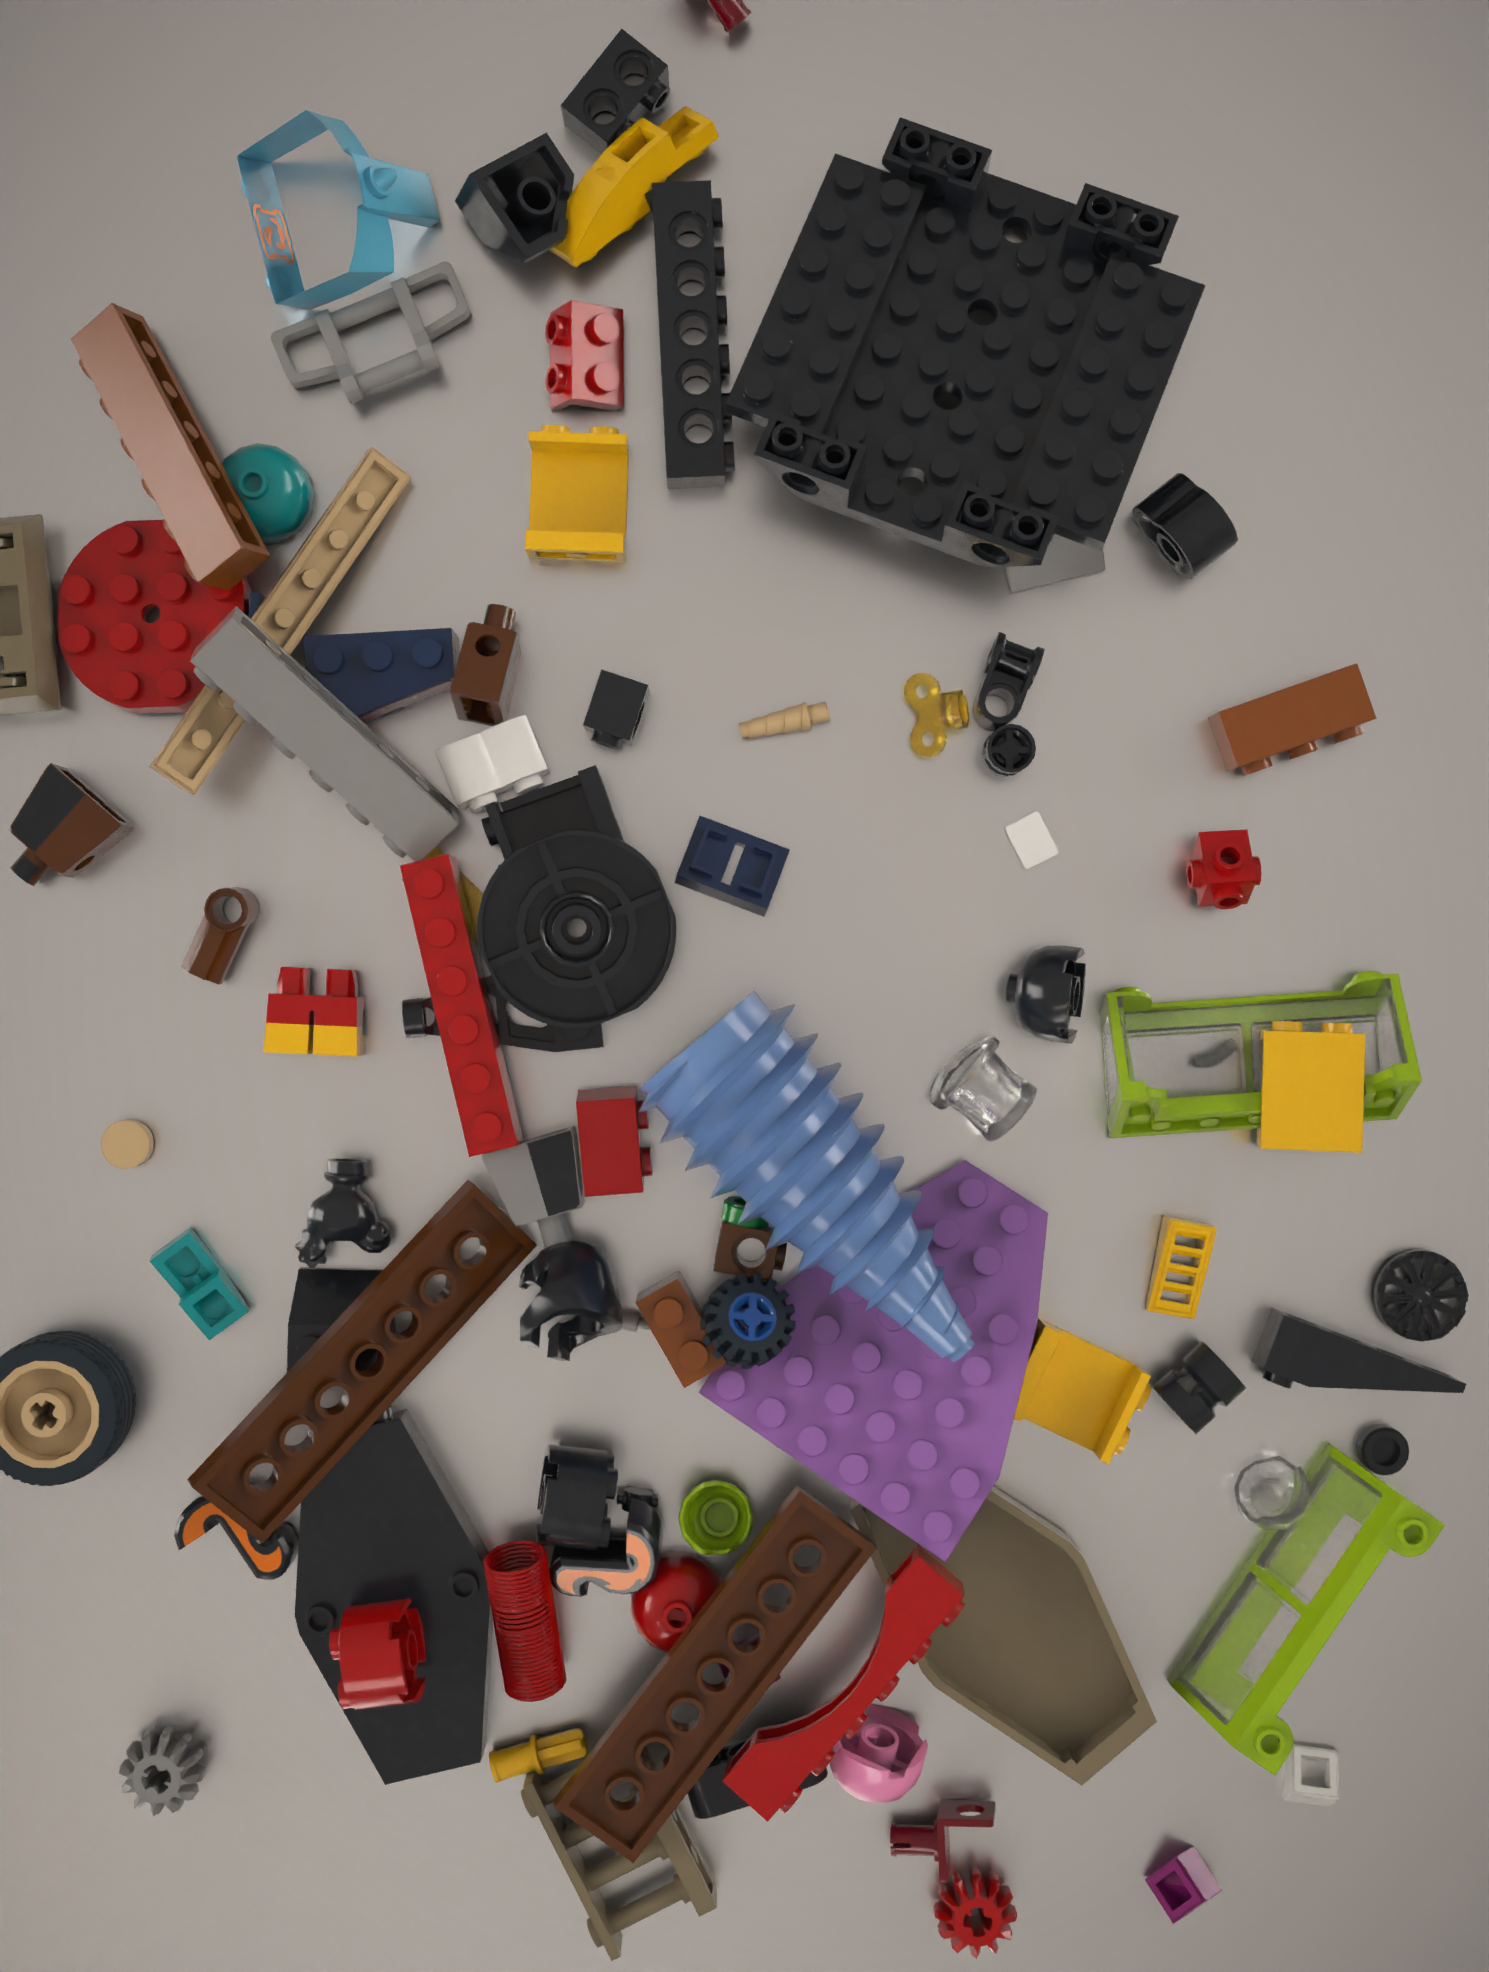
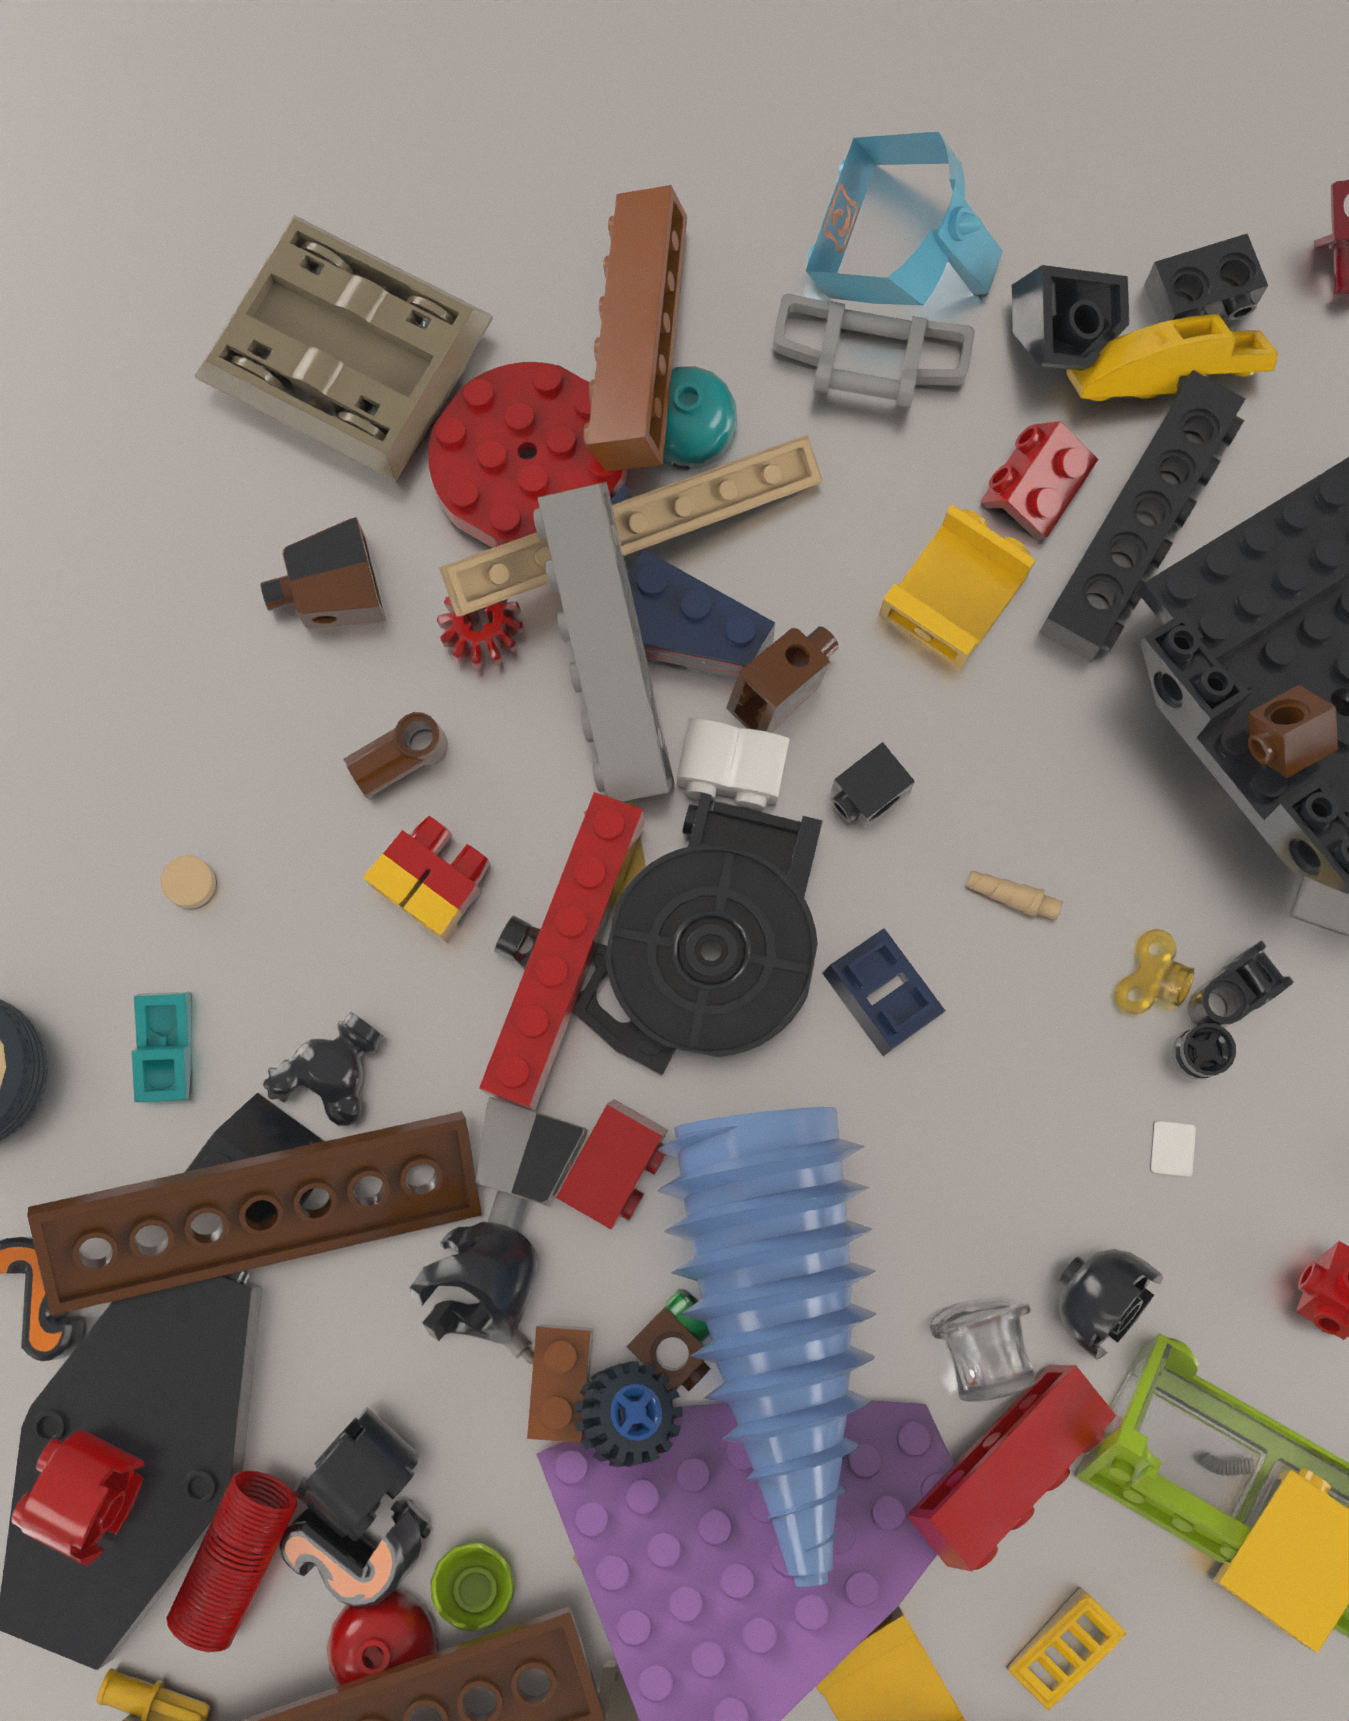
camera: 35 degrees right, 10 degrees down
none -> red gear [437,597,524,668]
none -> red brick [906,1365,1116,1572]
none -> reddish brown brick [1247,685,1338,778]

